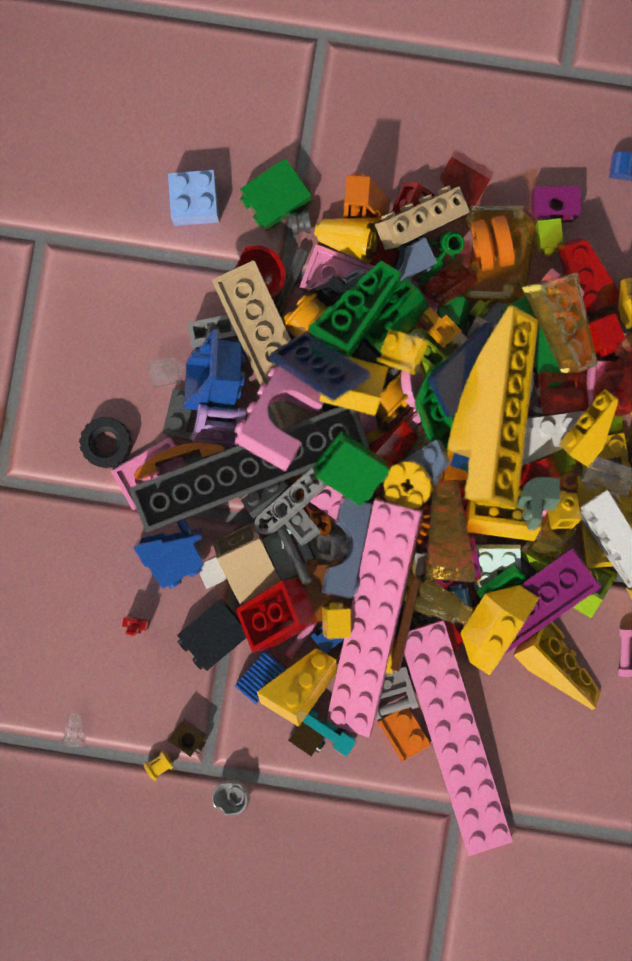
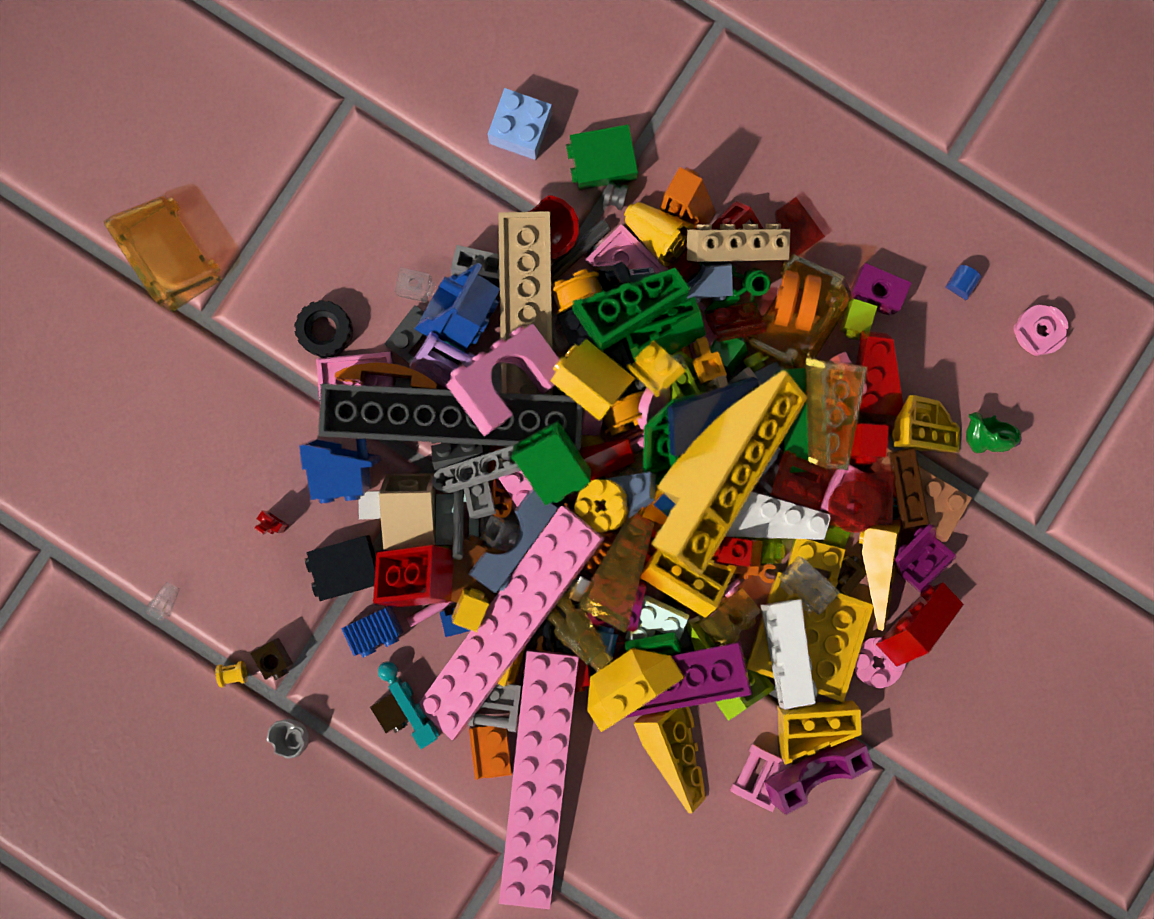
camera: 15 degrees right, 0 degrees up
yellow wedge [257,648,338,727] -> none
dark blue tile [270,332,370,402] -> none
reddish brown bar [390,577,421,671] -> none
sand green brick [517,477,560,530] -> none
yellow brick [547,491,582,529] -> none
yellow slope [559,389,618,467] -> none

